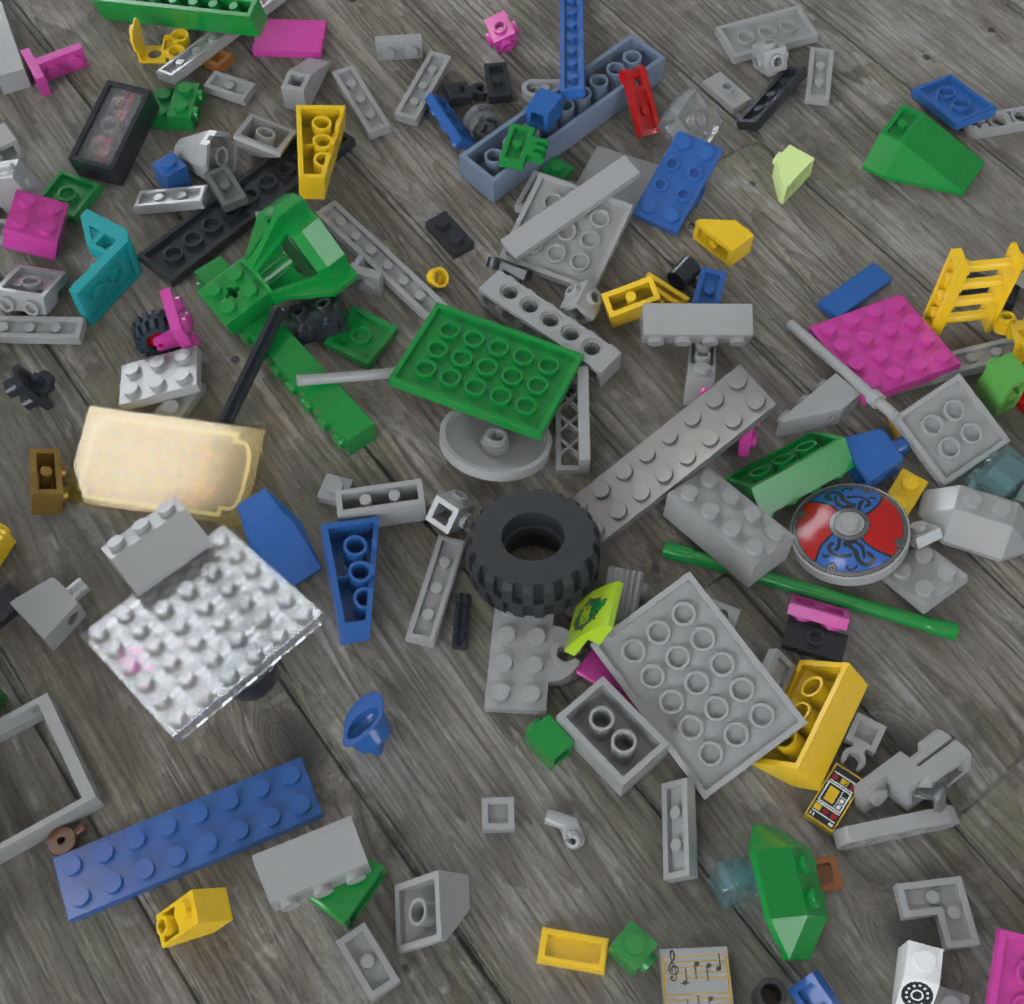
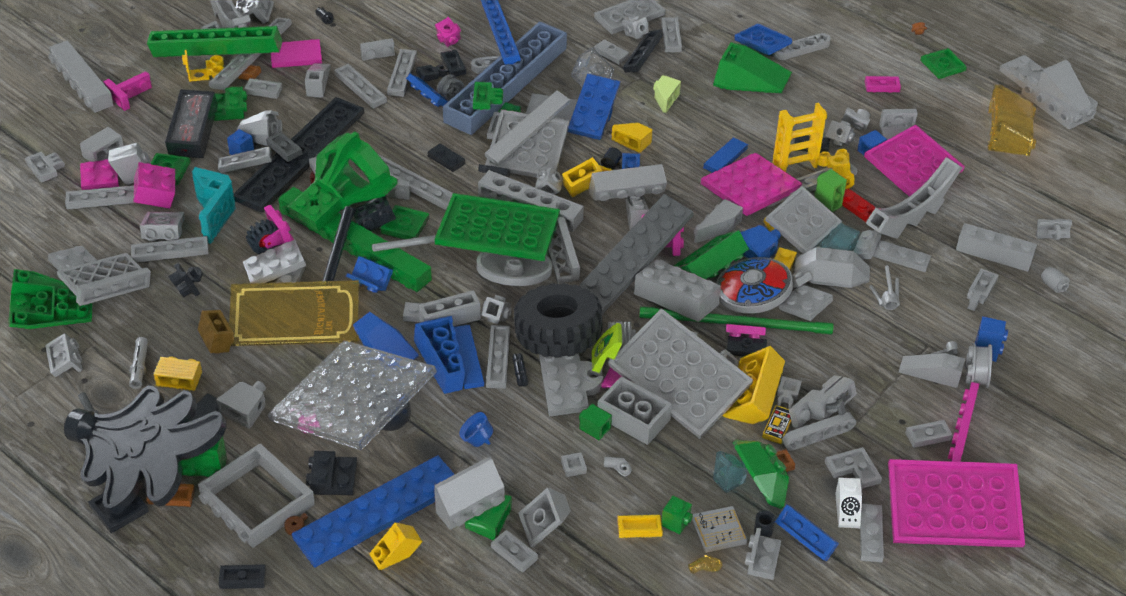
camera: 15 degrees left, 15 degrees down
light grey slope [100,498,213,597] -> none
light grey slope [233,113,297,158] -> none
yellow wedge [296,105,346,199] -> none
yellow hinge [426,267,449,289] -> none
blue brick [526,87,562,133] -> none
red plate [619,65,662,138] -> none
light grey plate [661,777,698,883] -> none
light grey bar [786,319,899,420] -> none
none -> black plate [306,451,357,496]
none -> blue bracket [346,256,393,293]
none -> blue tile [454,325,484,389]

